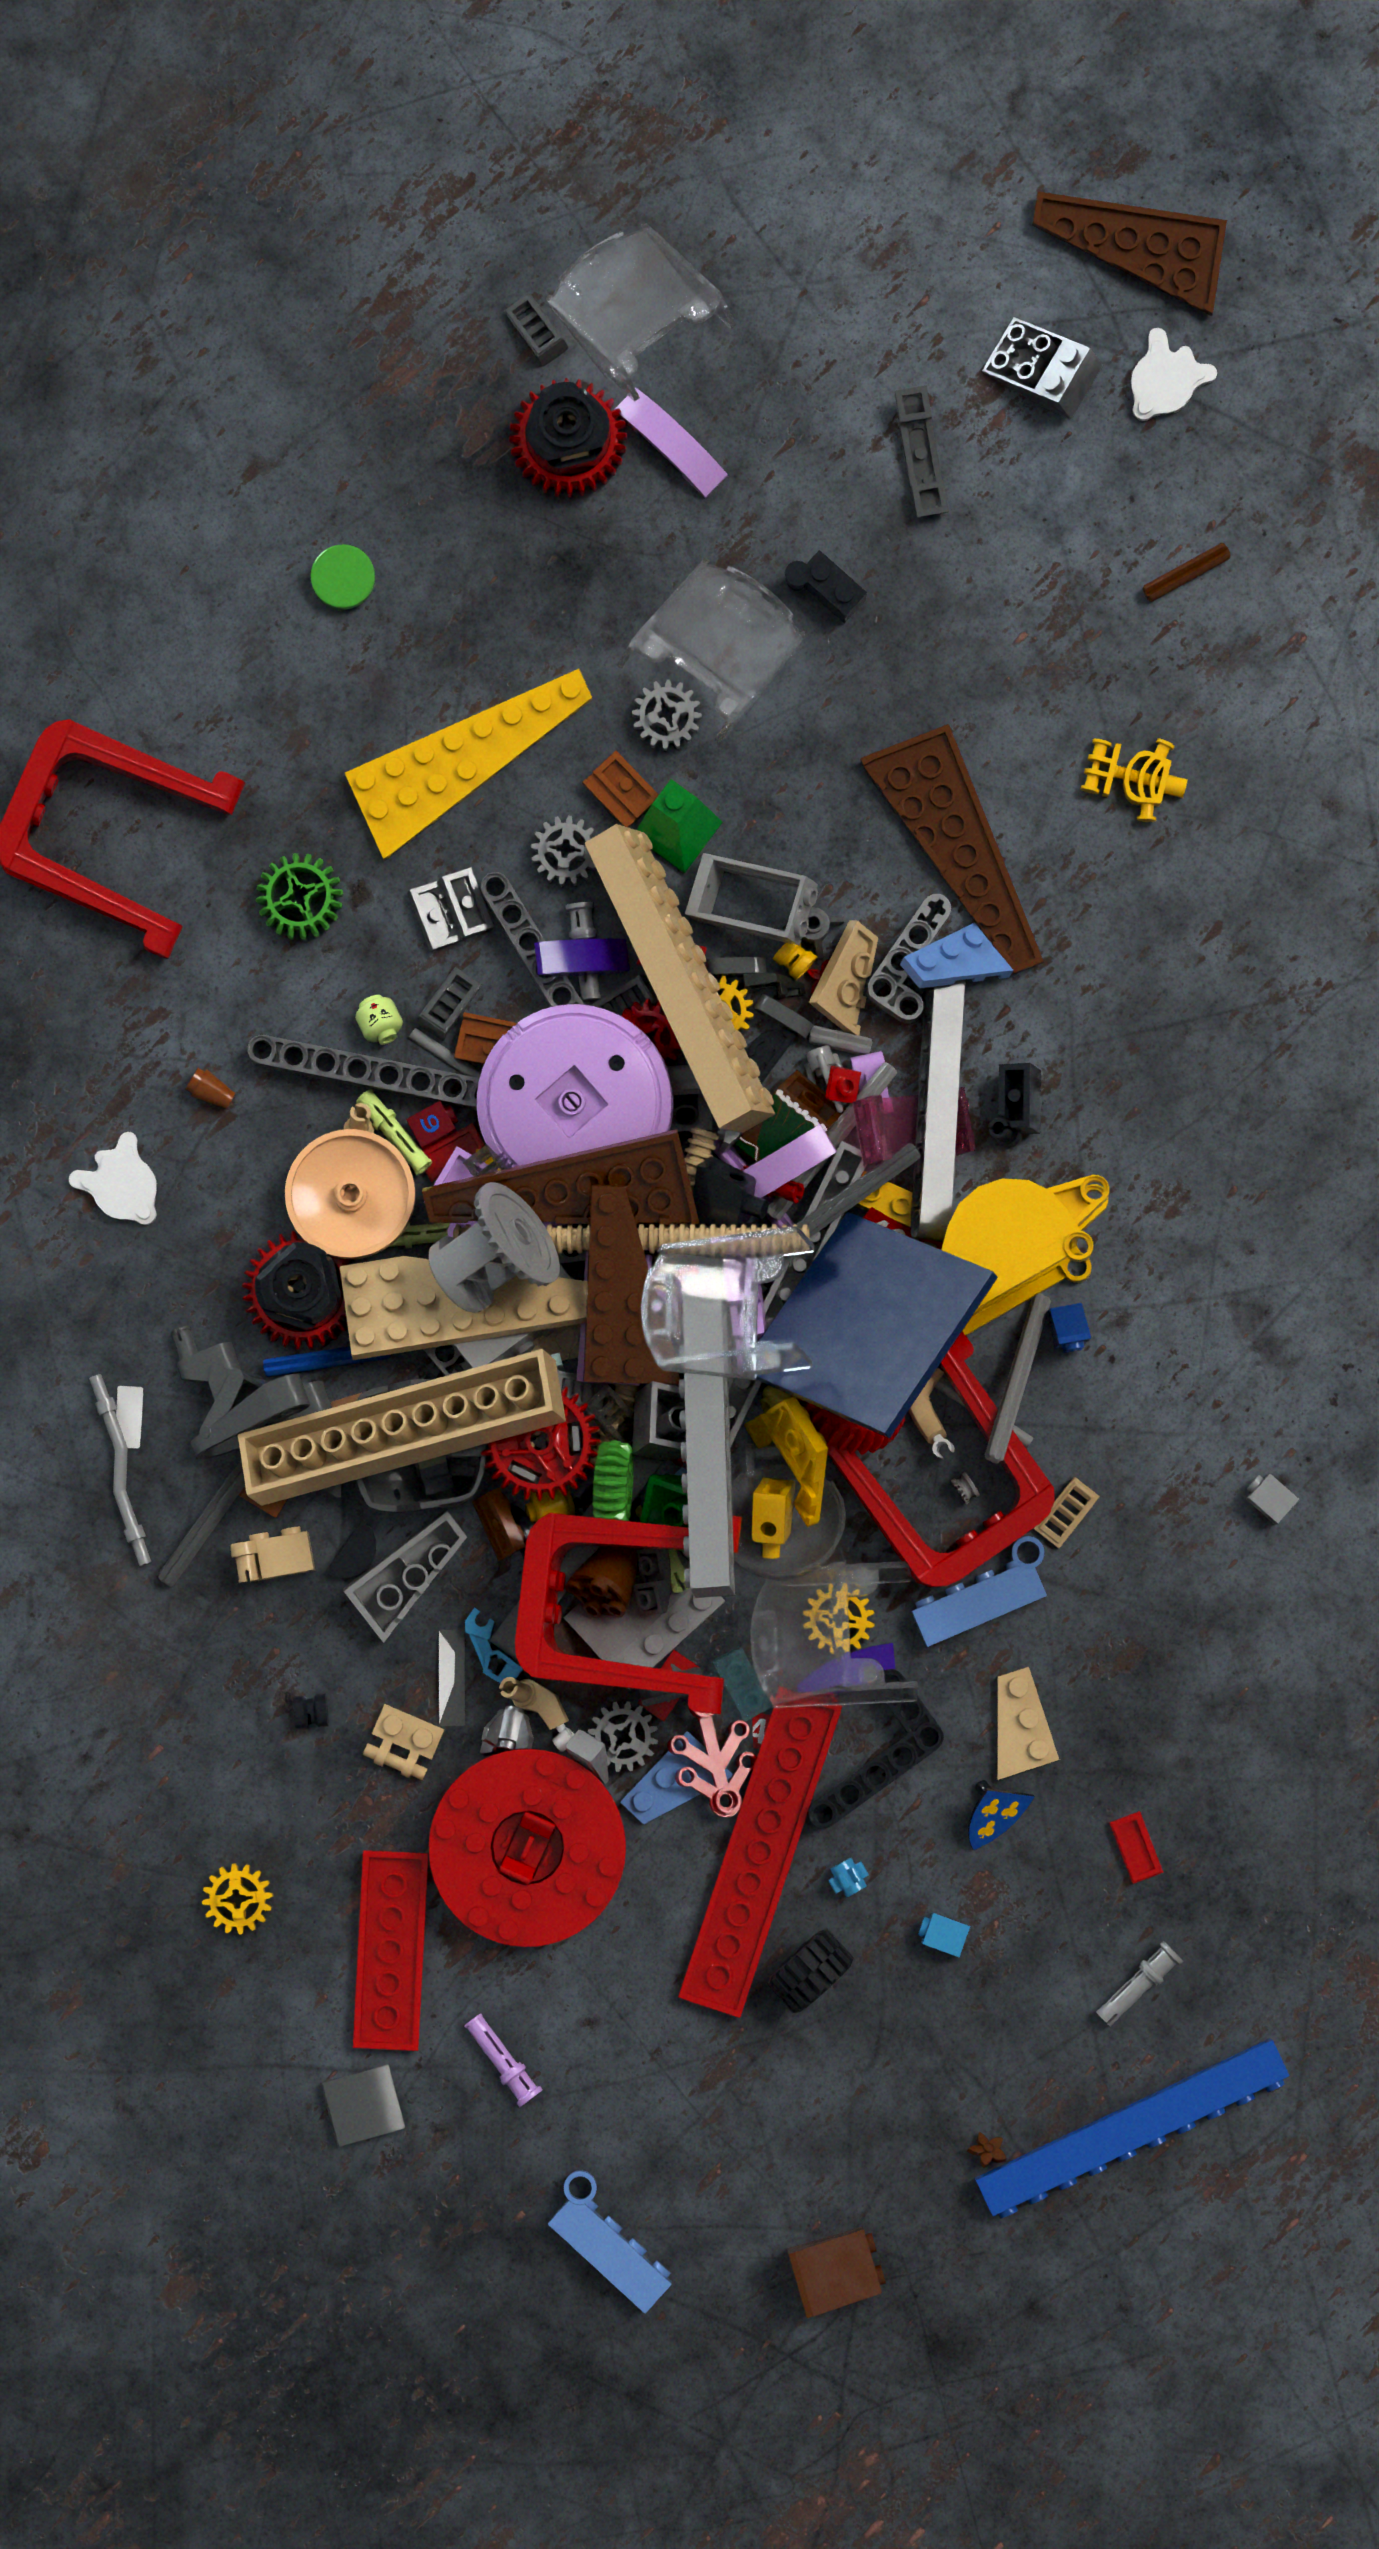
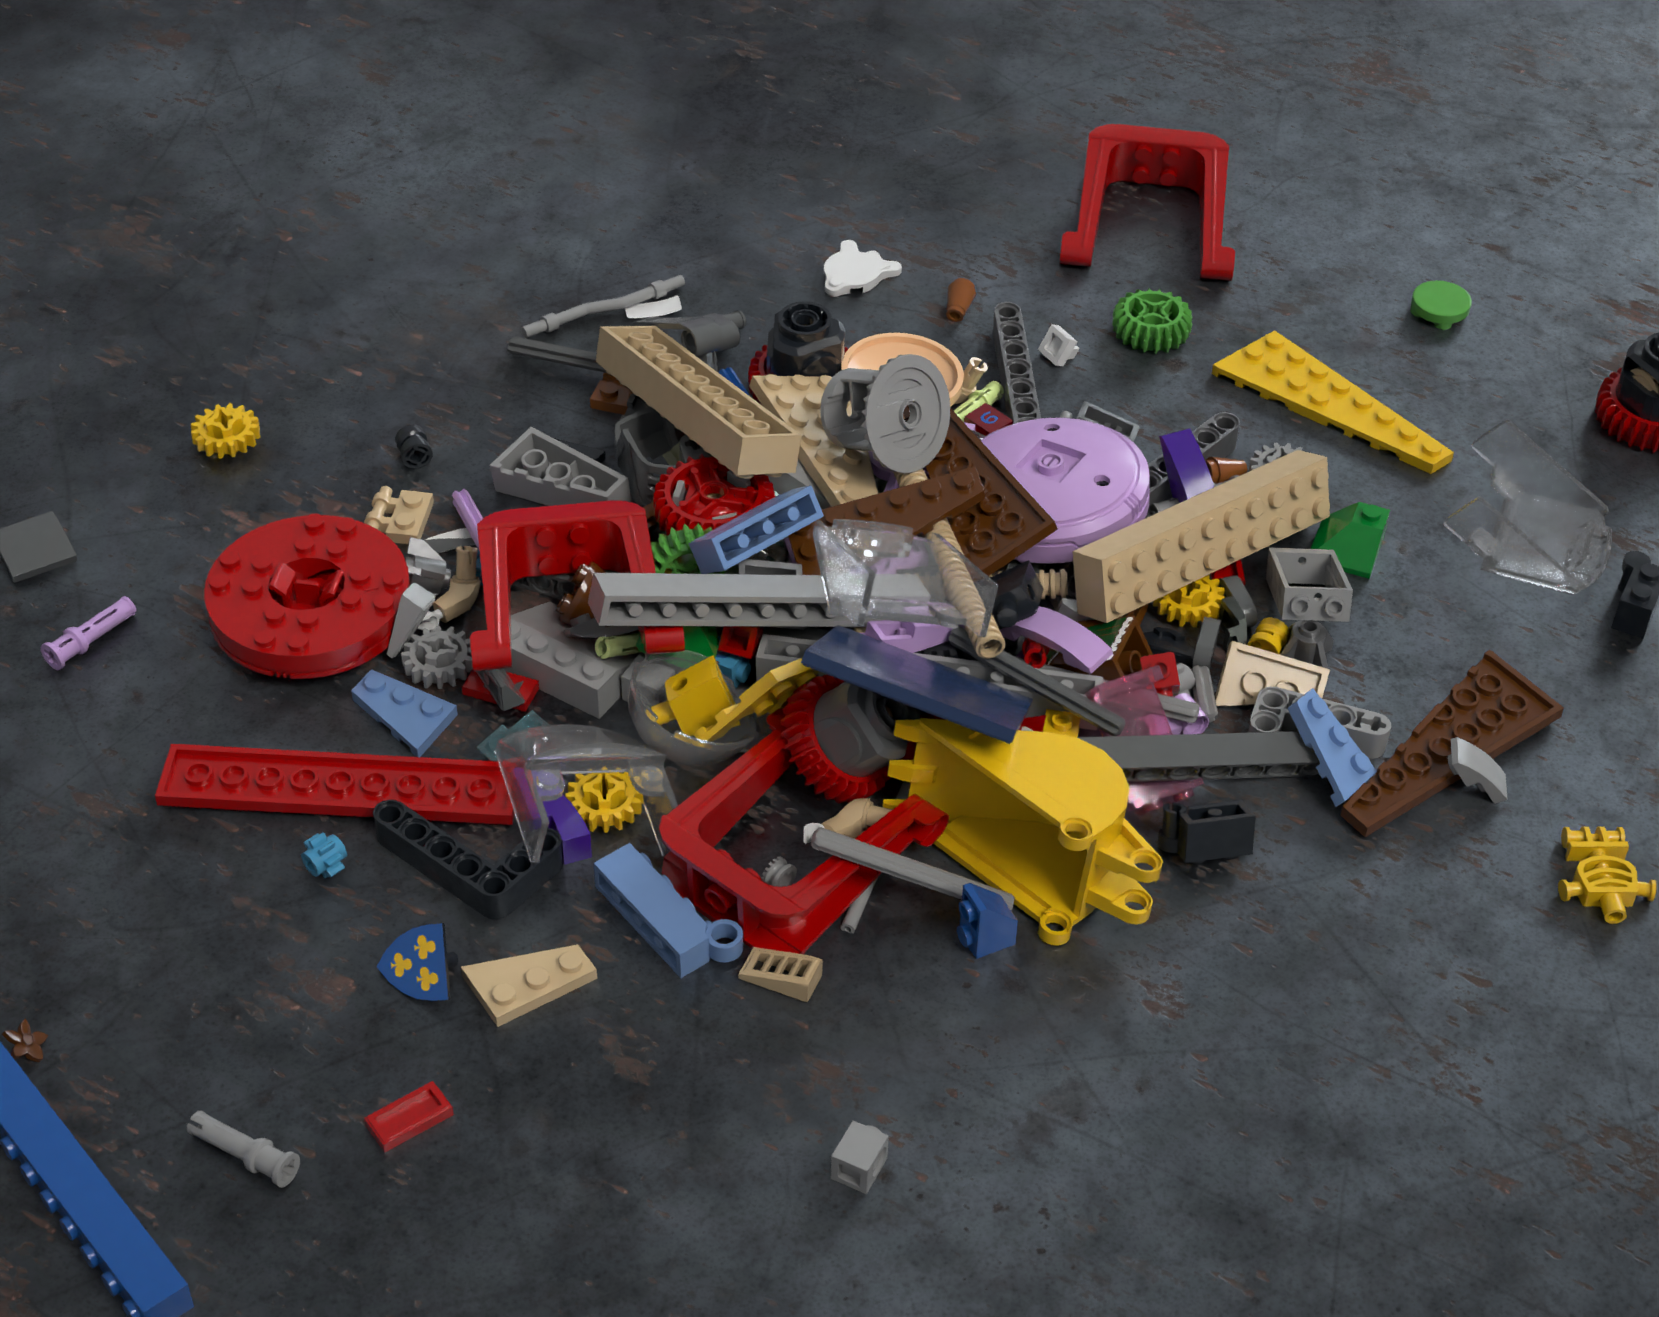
camera: 75 degrees right, 40 degrees down
tan hinge [230,1526,316,1583] -> none
red plate [353,1850,429,2051] -> none
yellowish green head [355,995,403,1045] -> none
slope [407,867,494,952] -> none
dark orange plate [582,751,659,828] -> none
light grey gear [632,679,702,751] -> none
plant [667,1708,757,1818] -> none
black tyre [767,1929,854,2014] -> none
dark azure brick [918,1912,970,1957] -> none
none -> lavender axle [452,489,483,551]
none -> medium blue hinge [688,485,824,574]
none -> white tile [1038,324,1080,367]
none -> dark orange cone [1205,457,1247,484]
none -> light grey slope [1448,737,1508,804]

